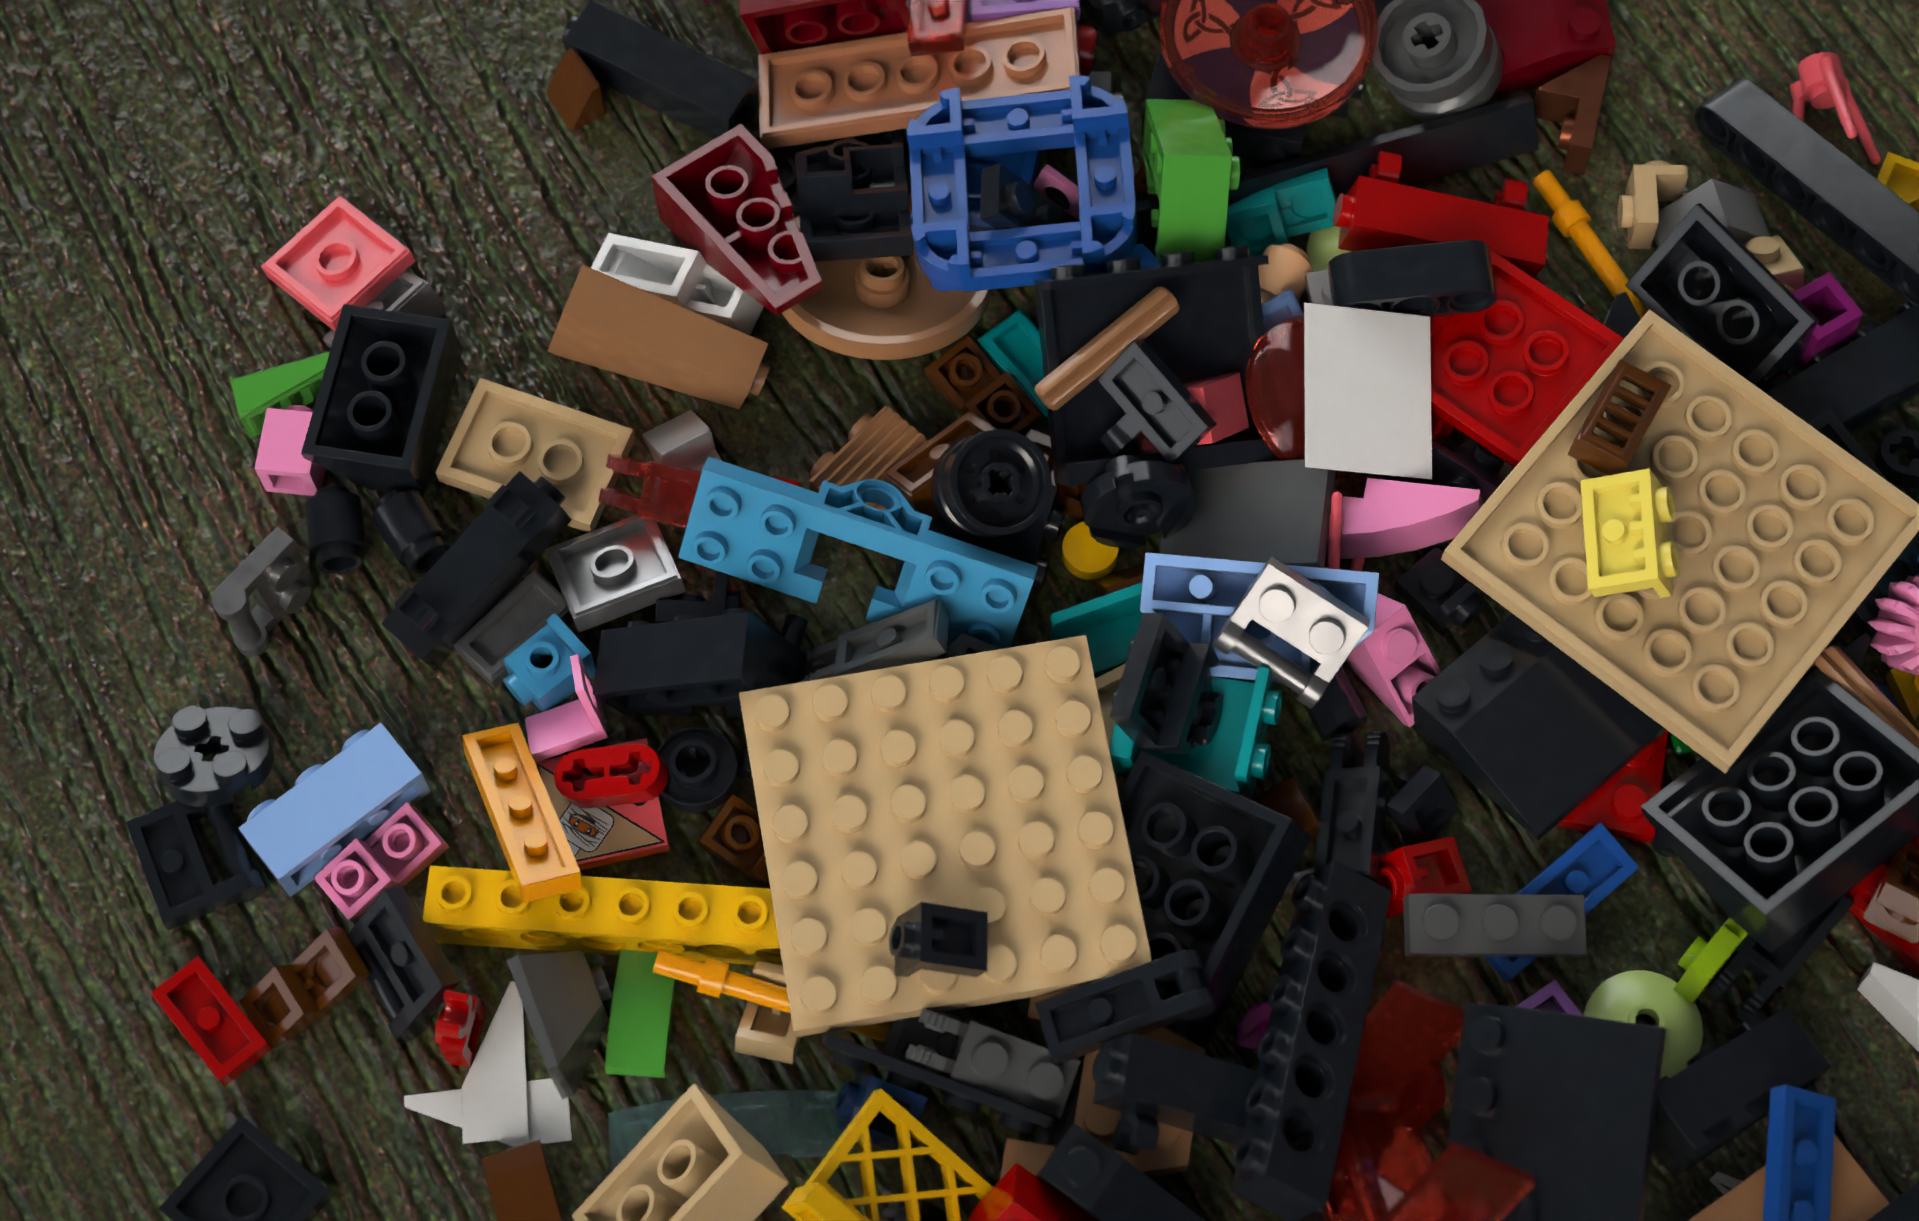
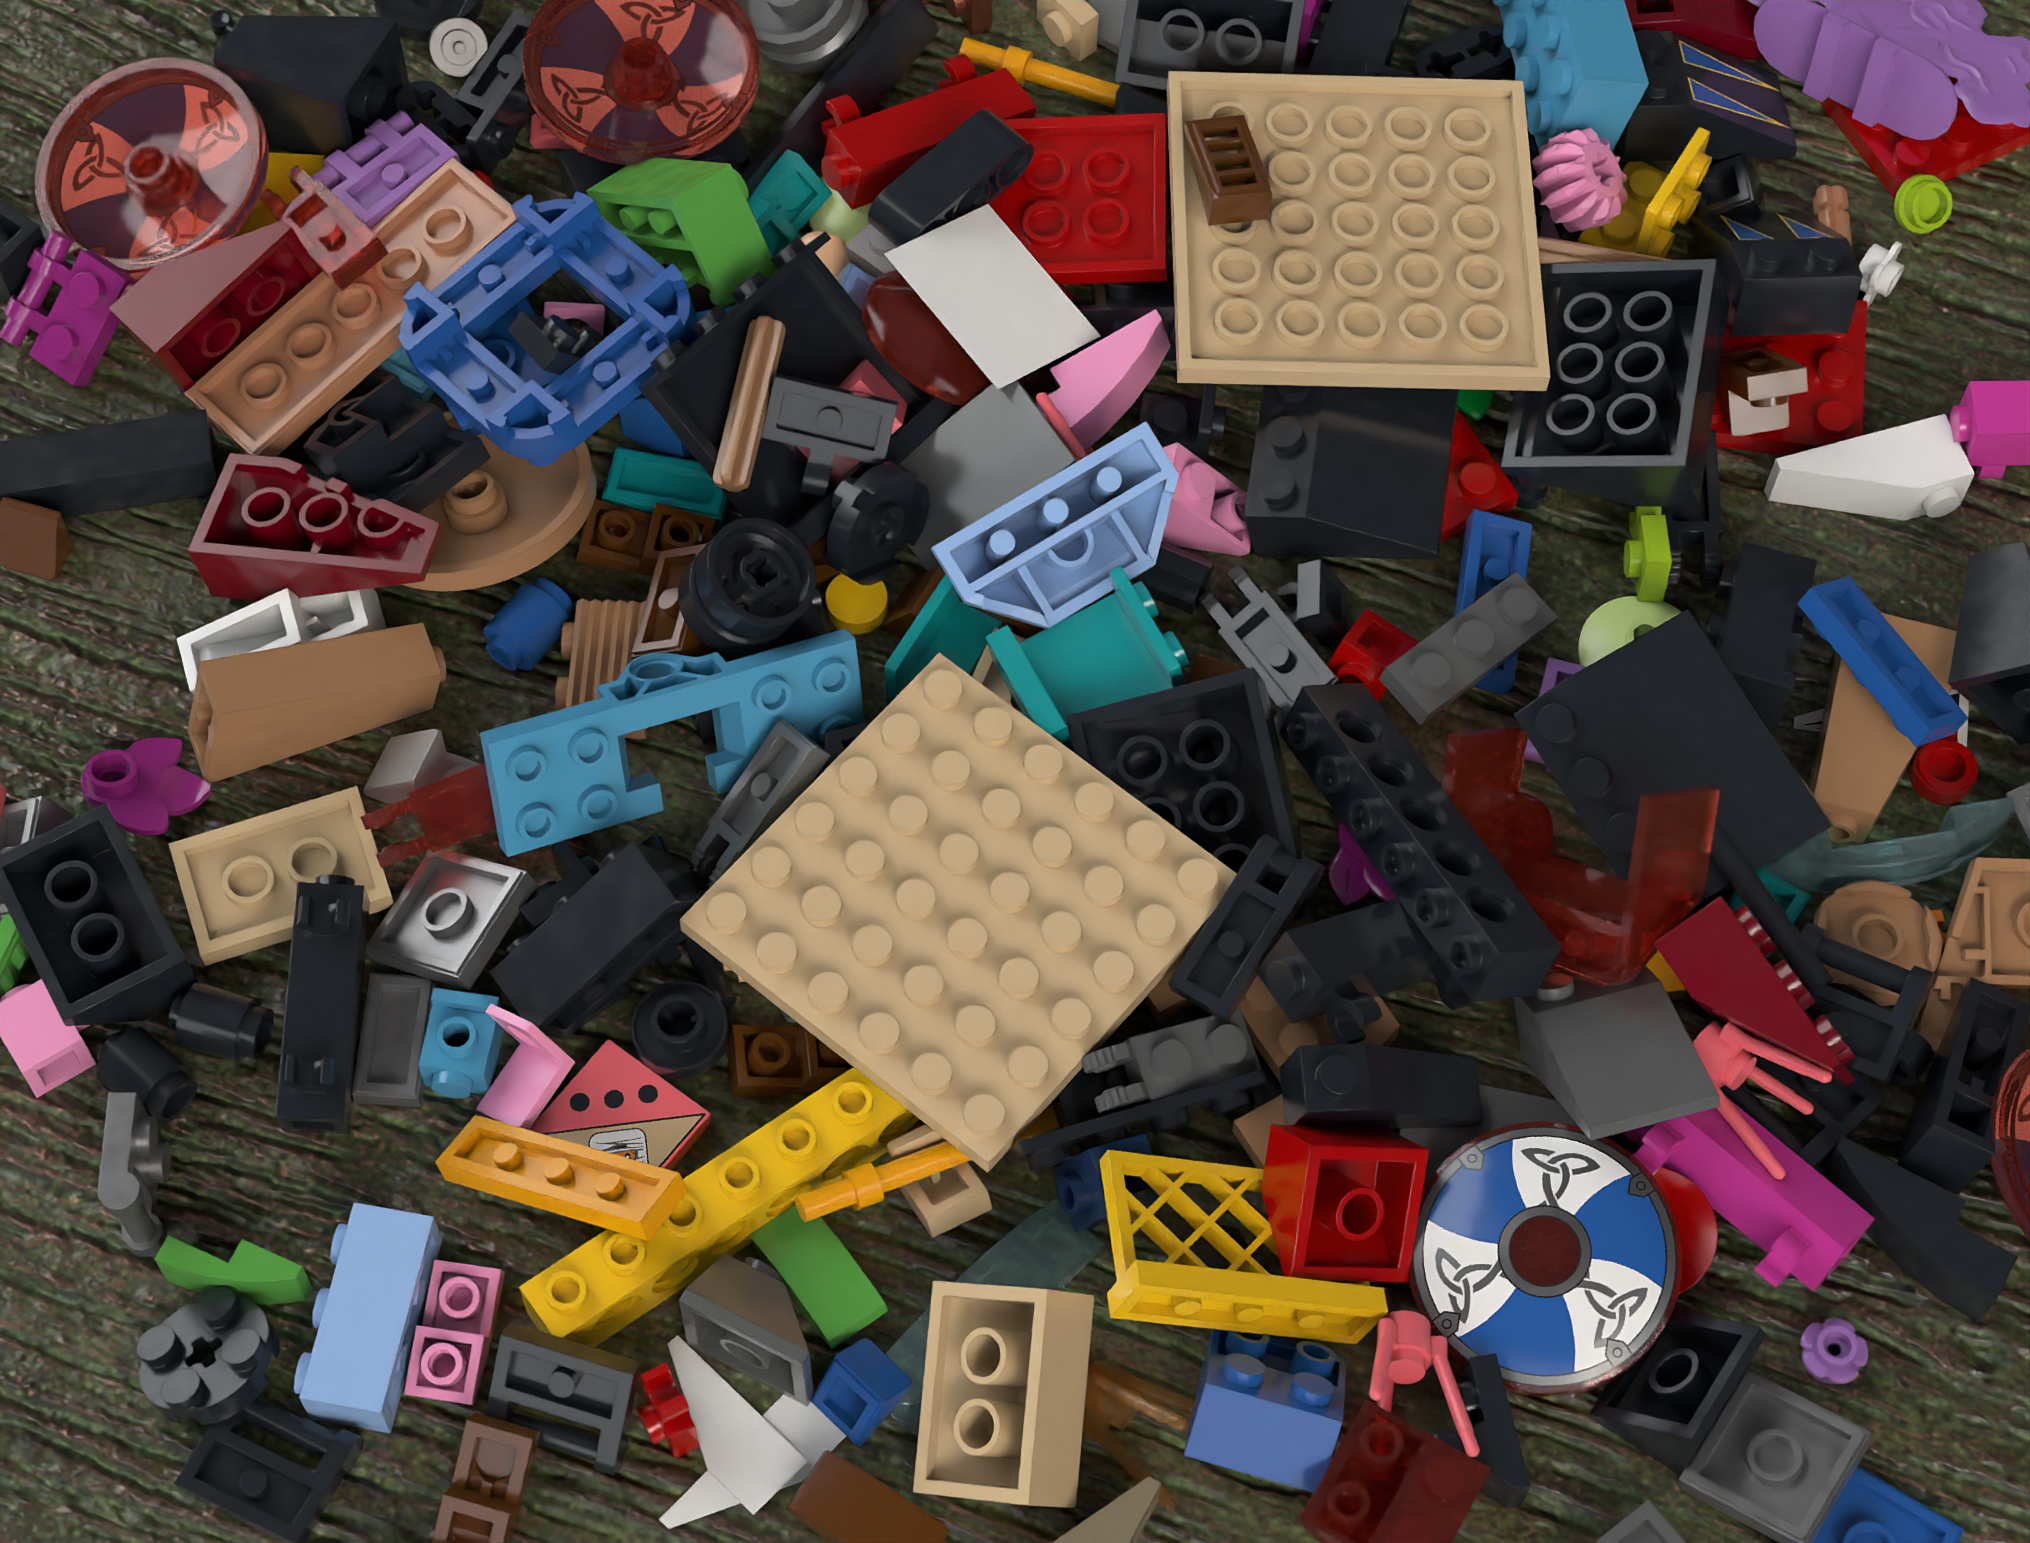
camera: 45 degrees left, 5 degrees down
red beam [554,743,669,808] -> none
black bracket [889,902,988,977] -> none
black slope [1109,613,1224,754] -> none
plate [1212,556,1370,709] -> none
light yellow bracket [1580,468,1680,598] -> none
none -> magenta plate [80,737,211,836]
none -> bright green slope [155,1235,313,1304]
none -> blue brick [483,578,574,671]
none -> blue slope [810,1339,912,1447]

